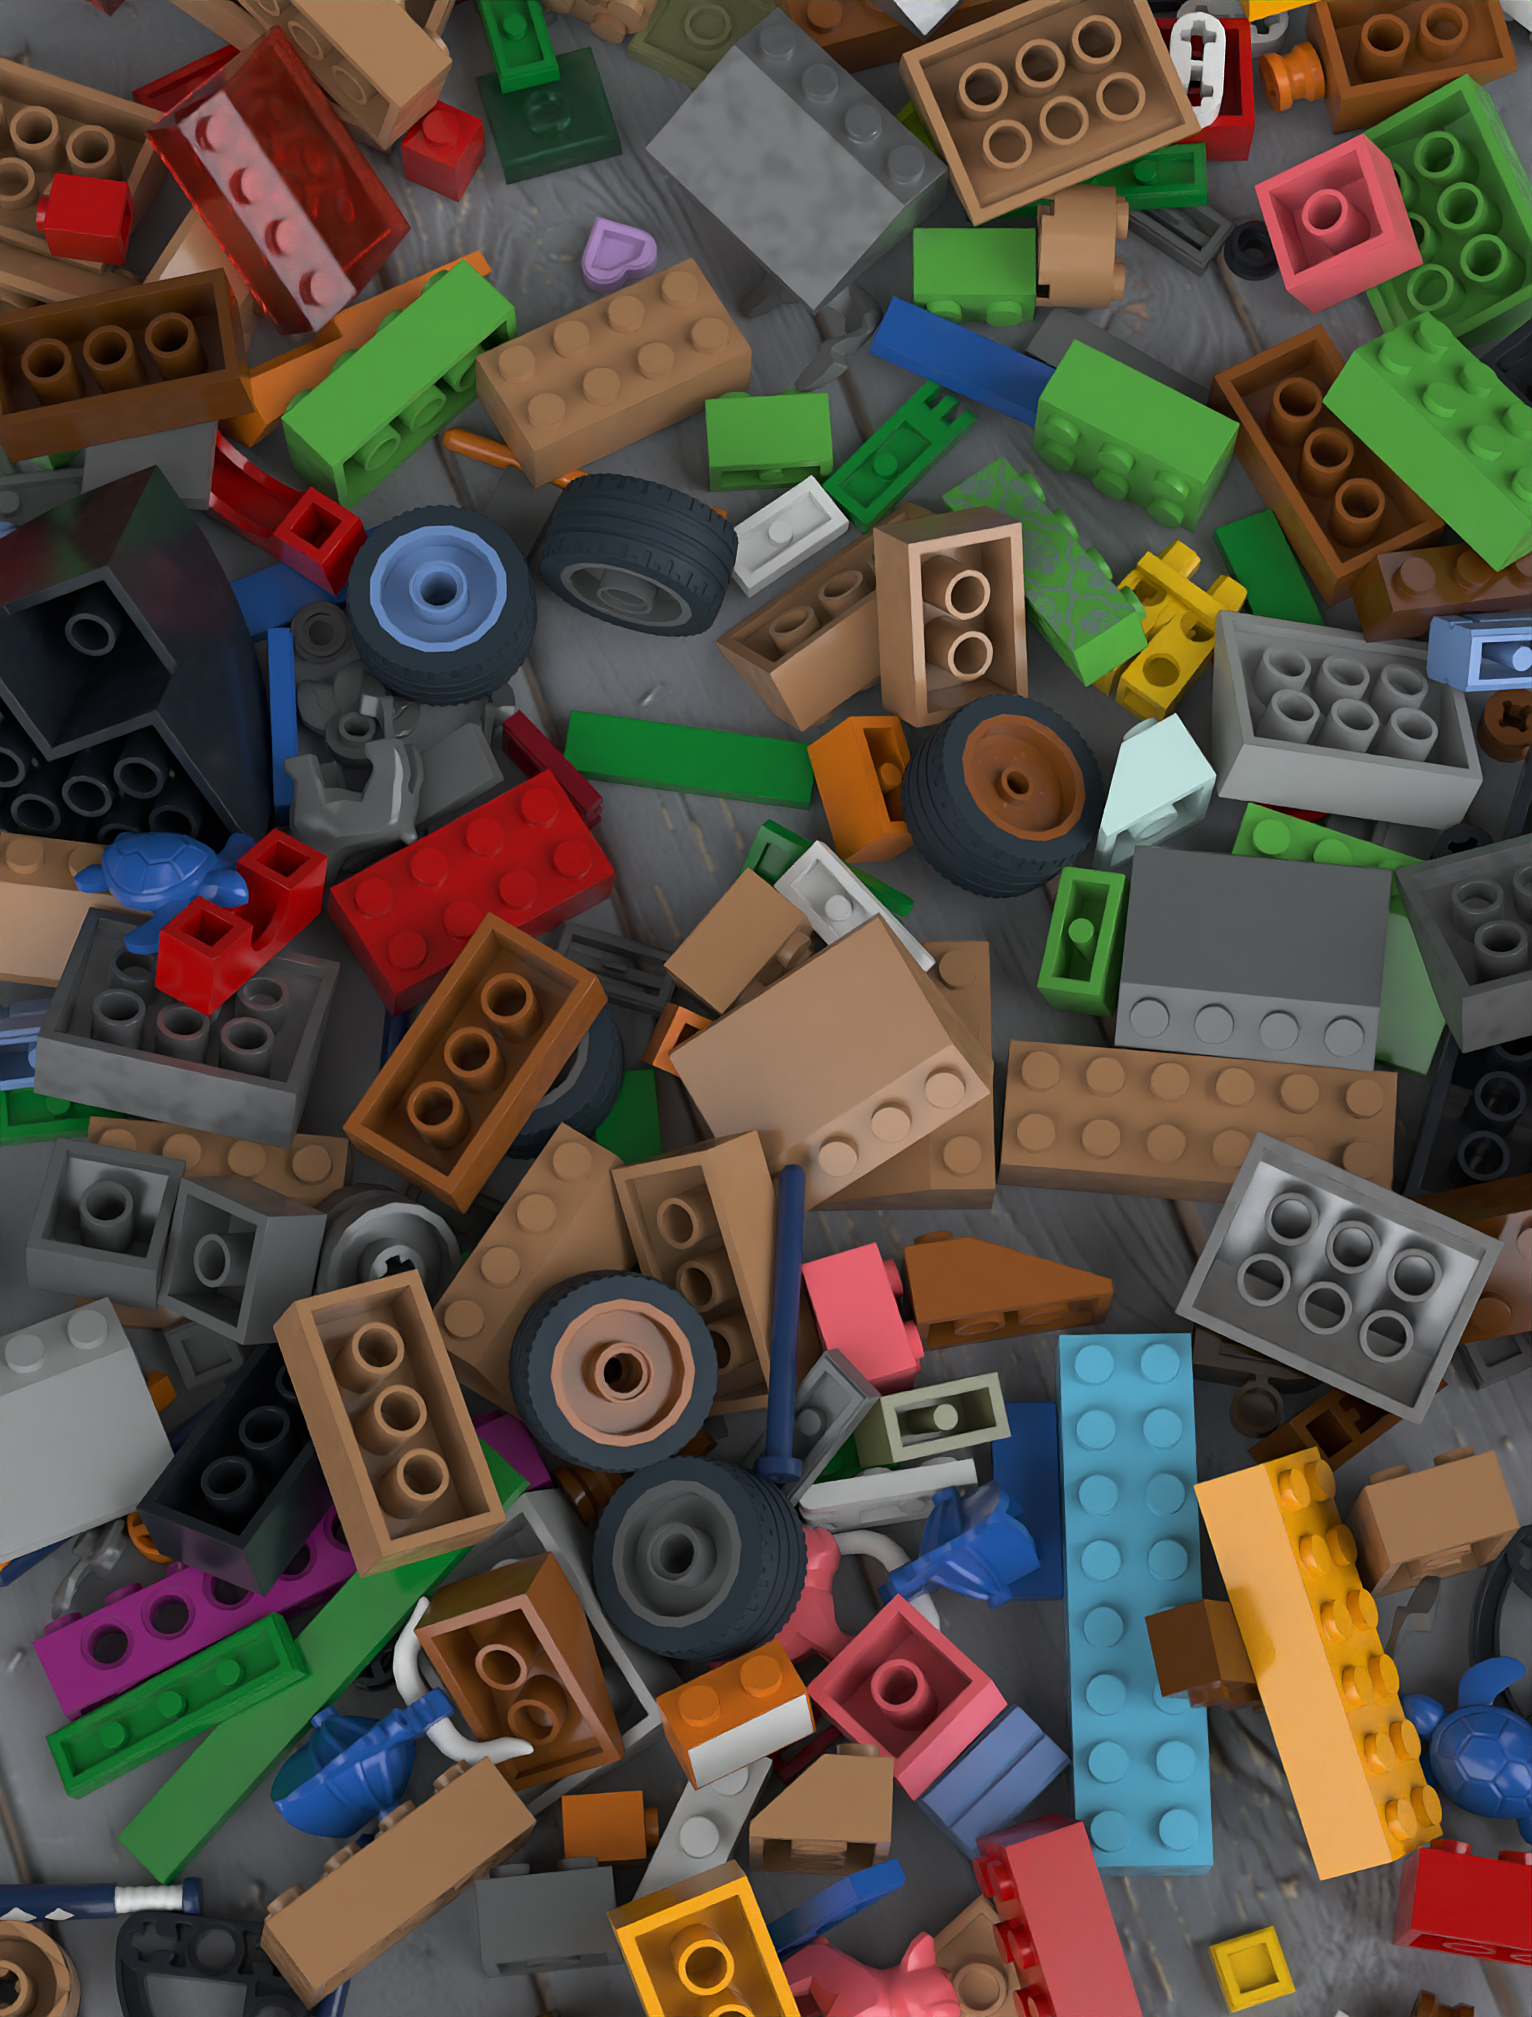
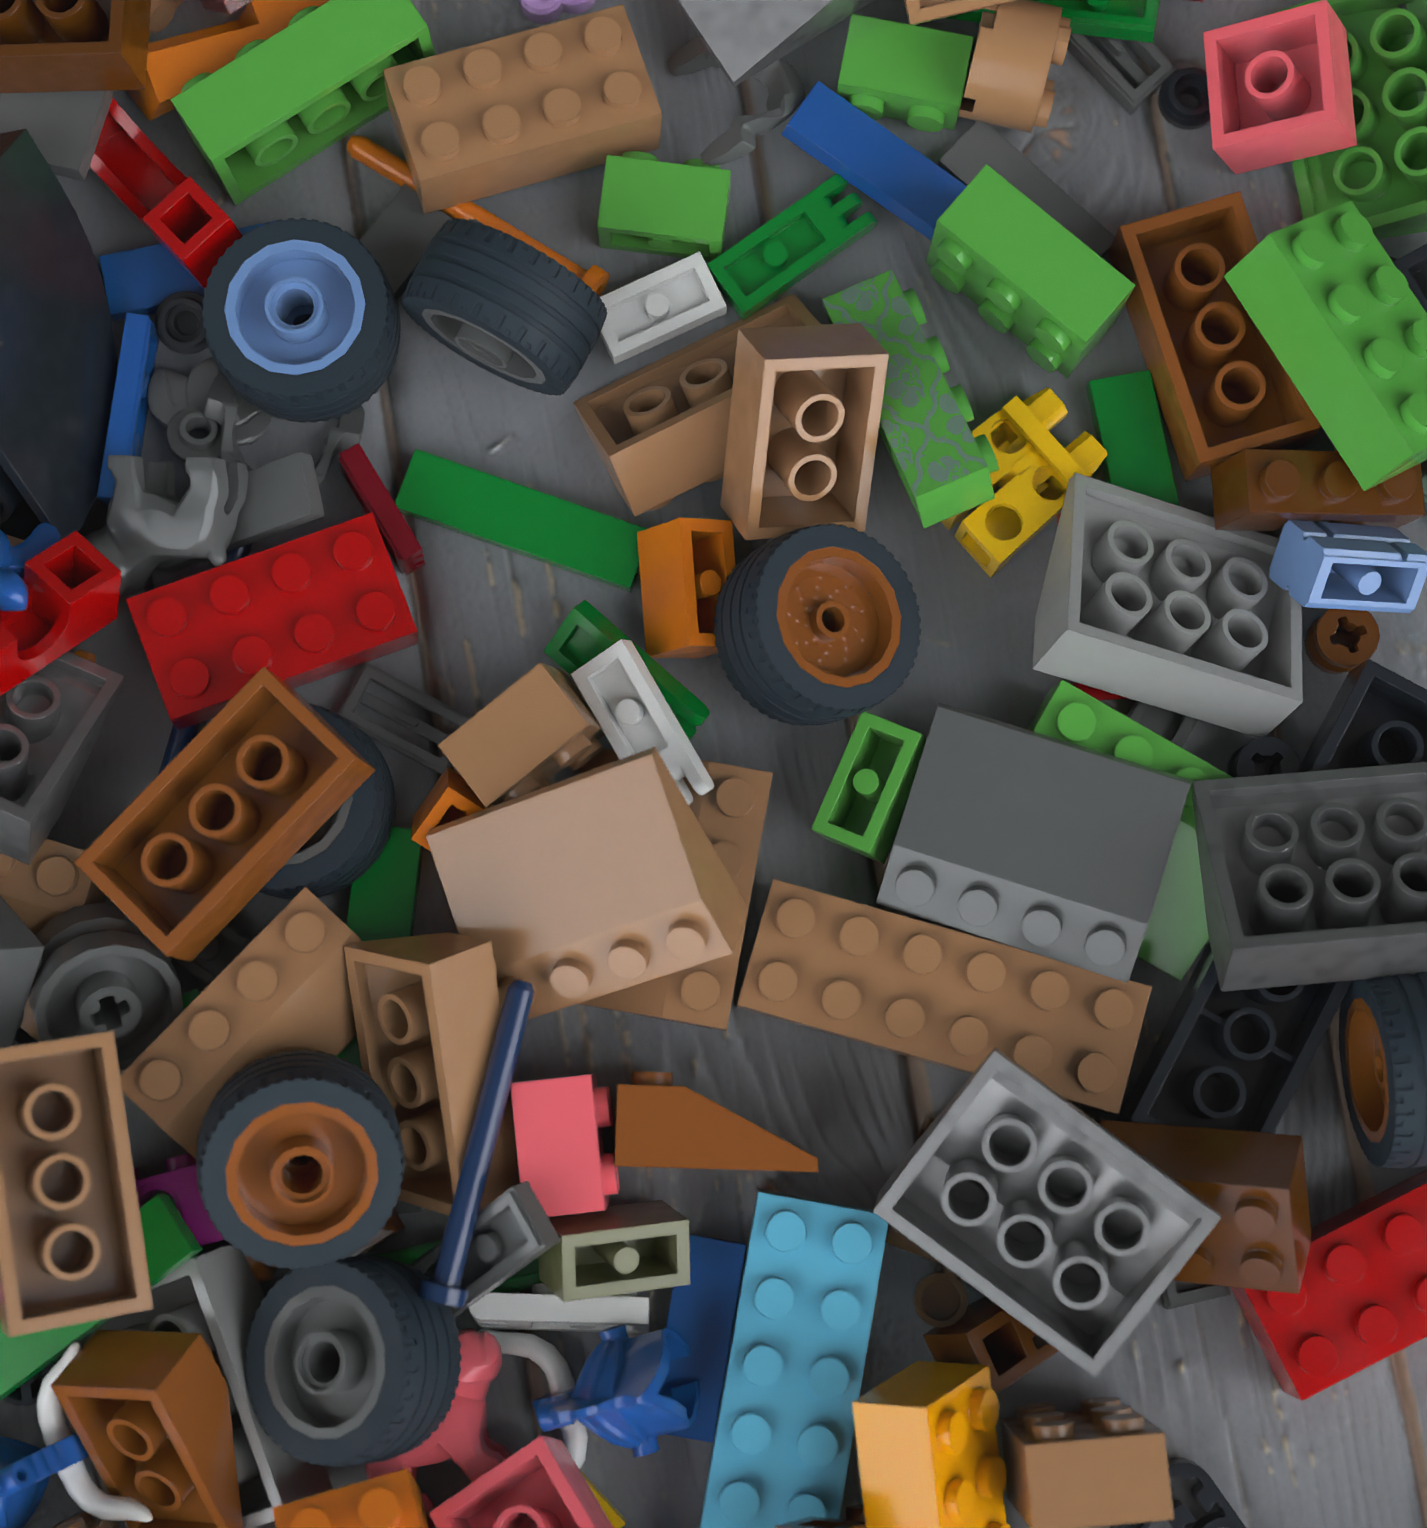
camera: 10 degrees right, 10 degrees up
light aqua slope [1091,713,1217,872] -> none

